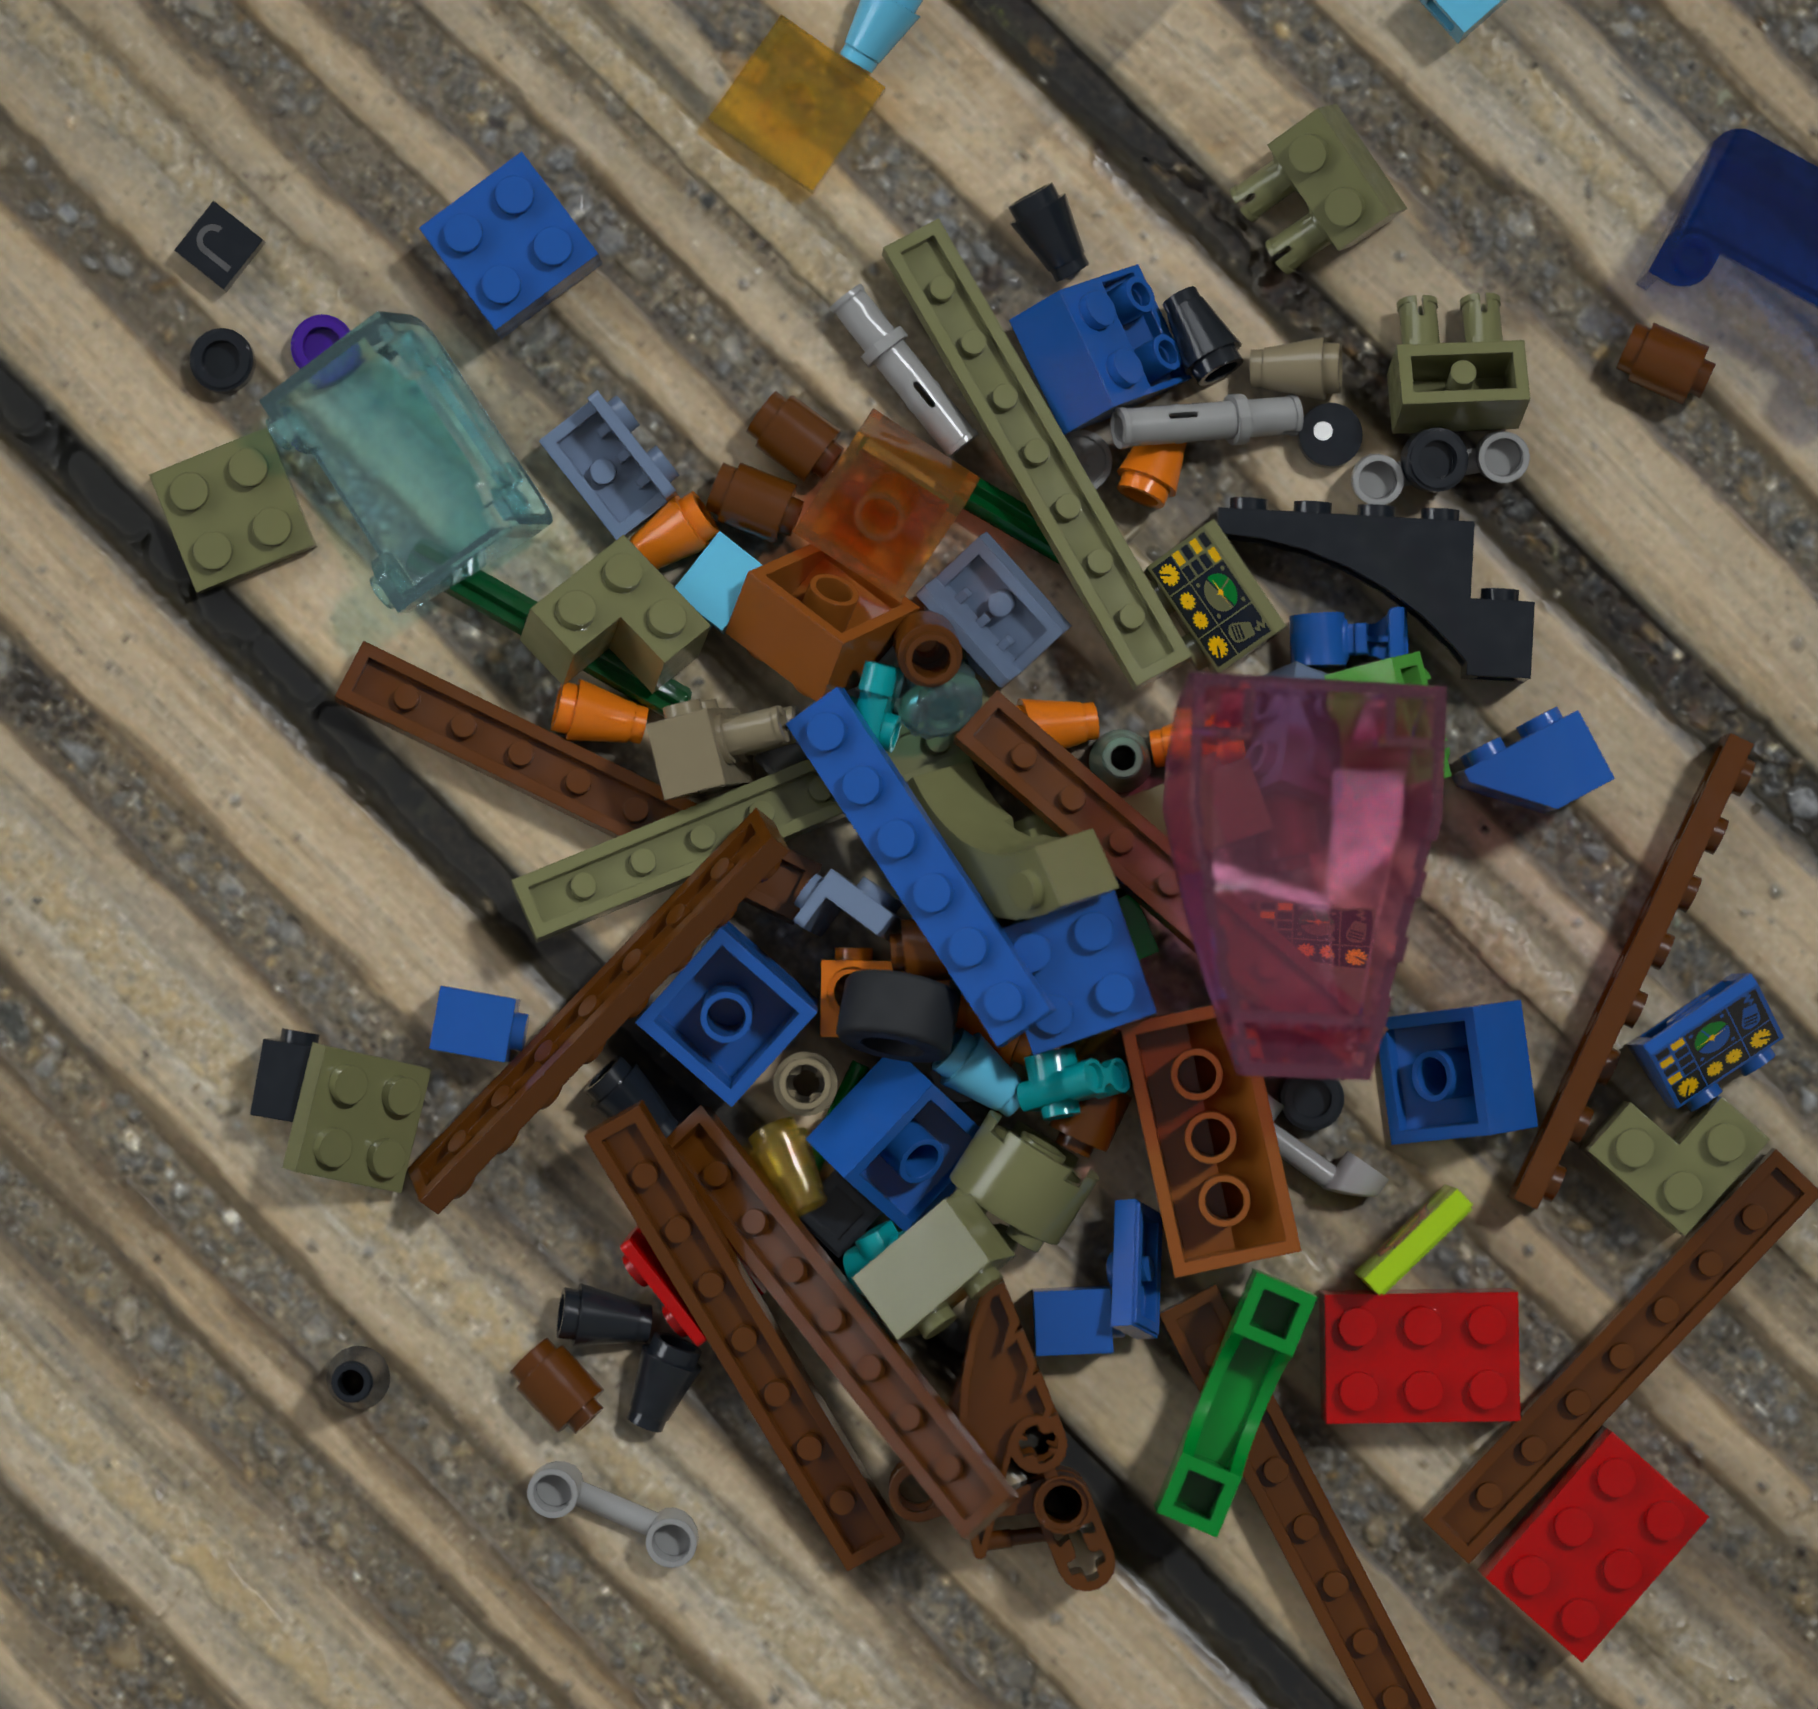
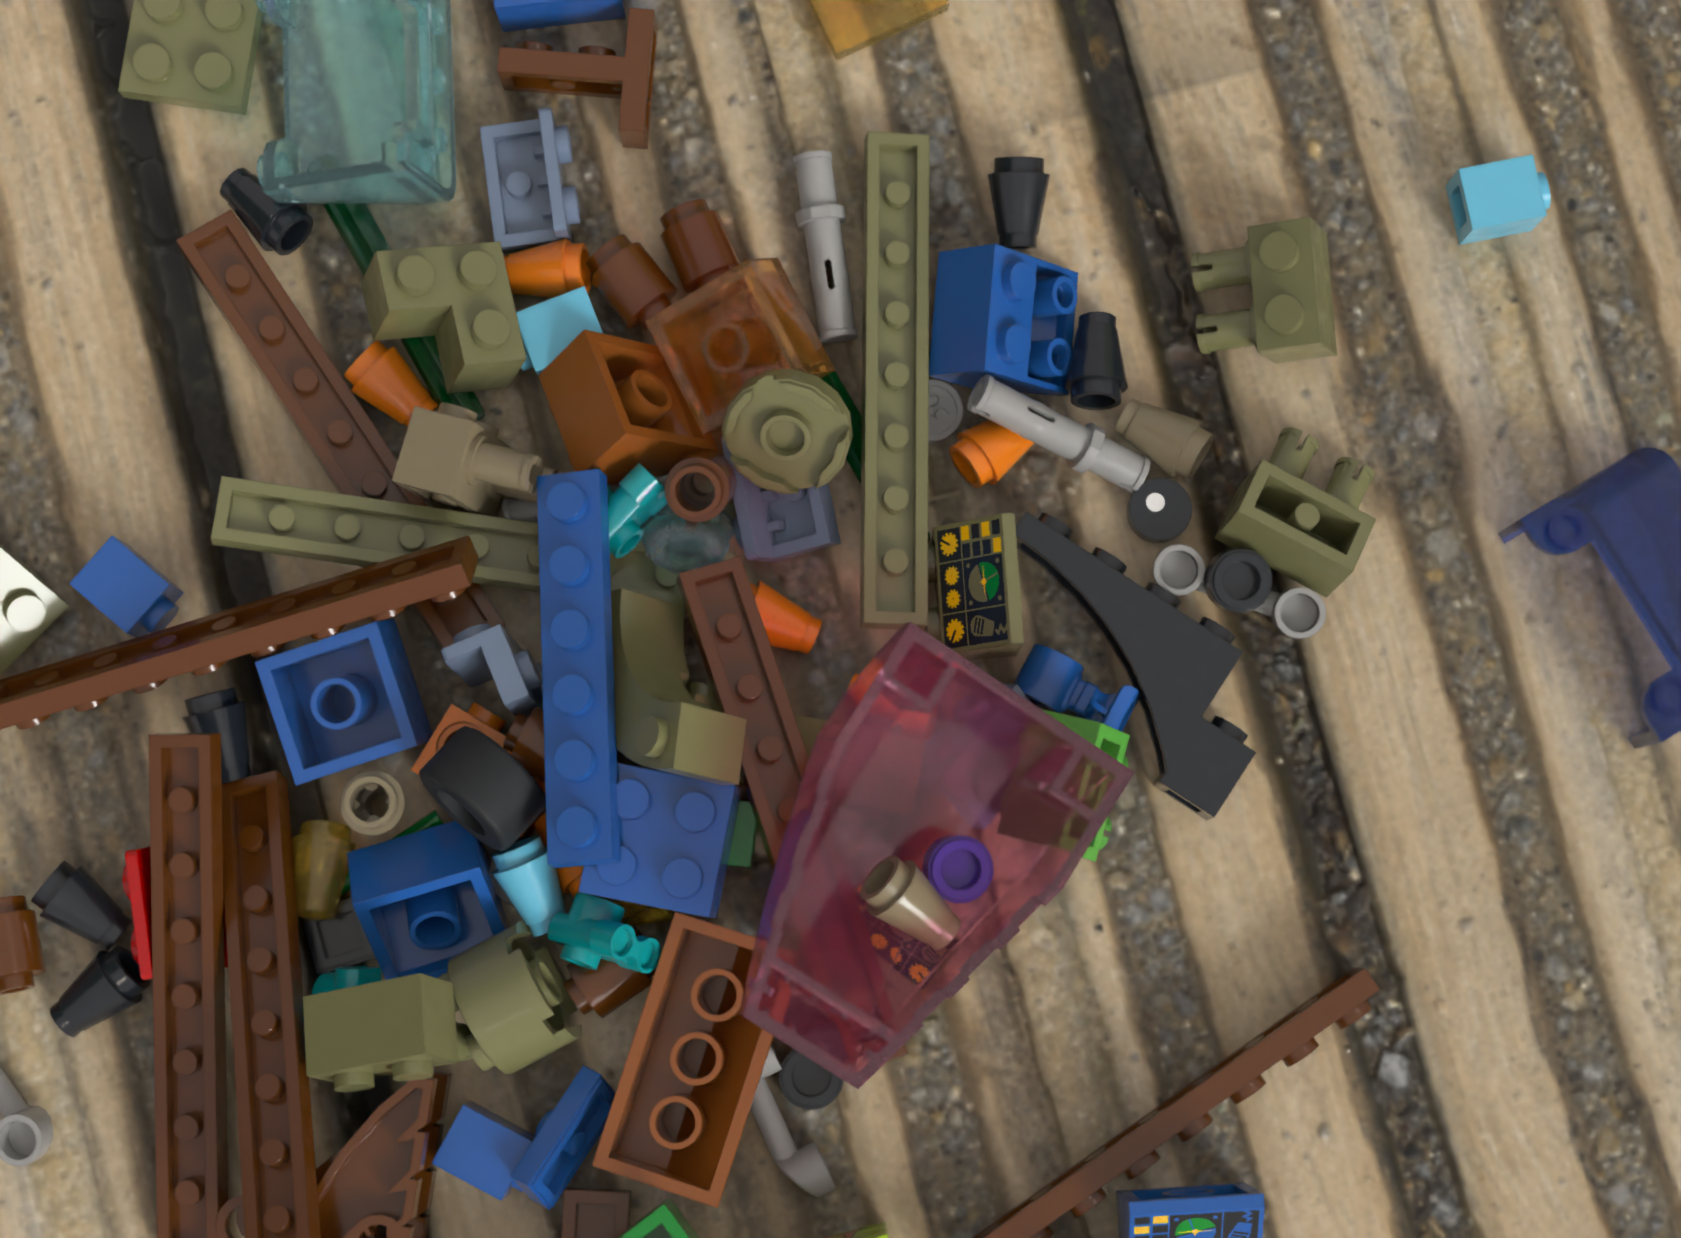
camera: 30 degrees right, 5 degrees down
sand green cone [1089,729,1152,793] -> none
blue slope [1377,1000,1538,1145] -> none
blue slope [1451,706,1615,813] -> none
reddish brown brick [1616,322,1716,405] -> none
none -> black cone [220,168,313,256]
none -> reddish brown bracket [497,8,658,149]
none -> olive tile [722,369,853,494]
none -> dark tan cone [860,855,961,950]
none -> dark purple tile [922,834,993,903]

